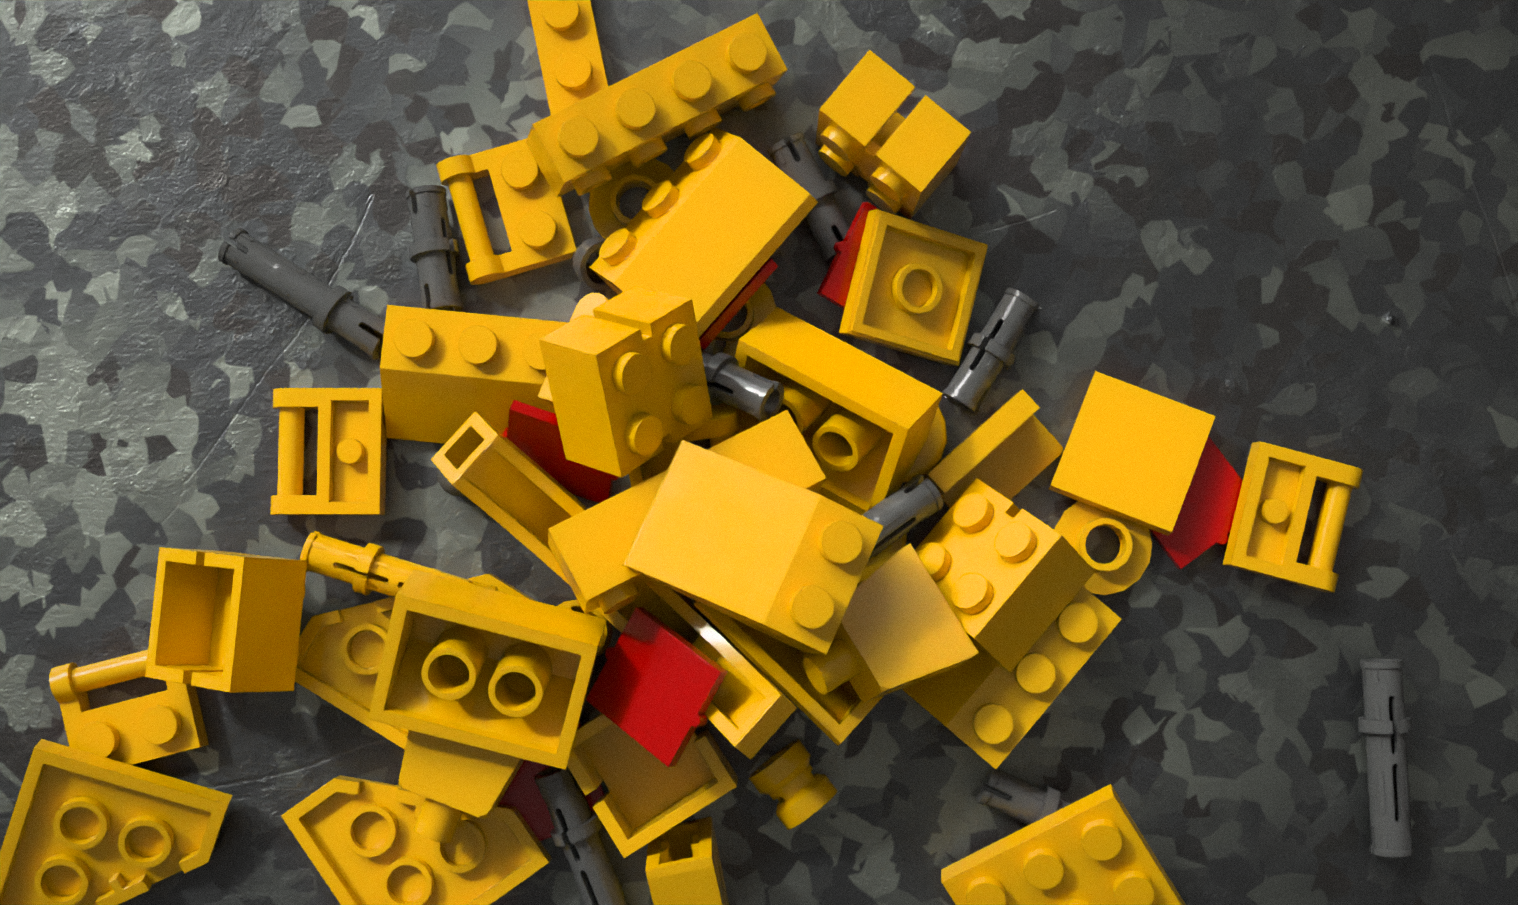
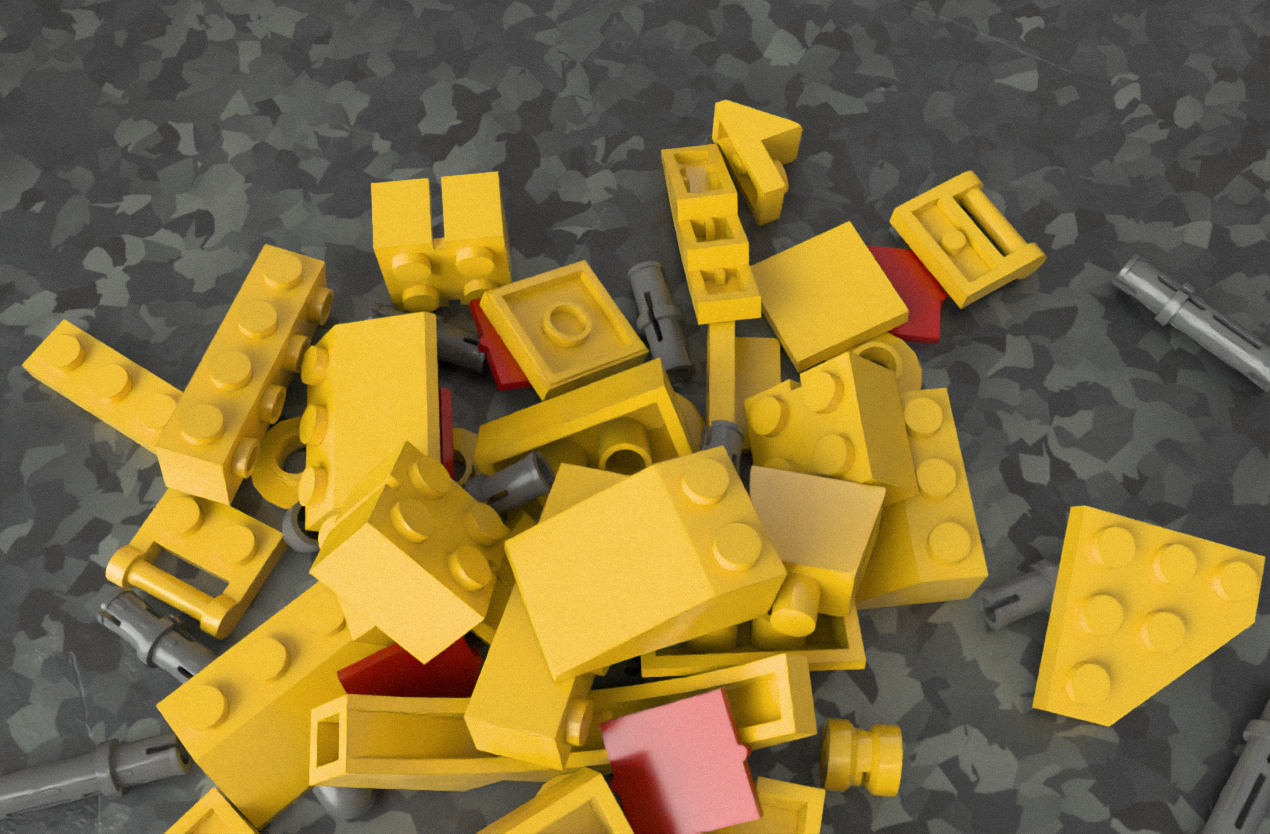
camera: 50 degrees left, 20 degrees down
none -> yellow slope [661,144,761,325]
none -> yellow slope [712,100,803,226]

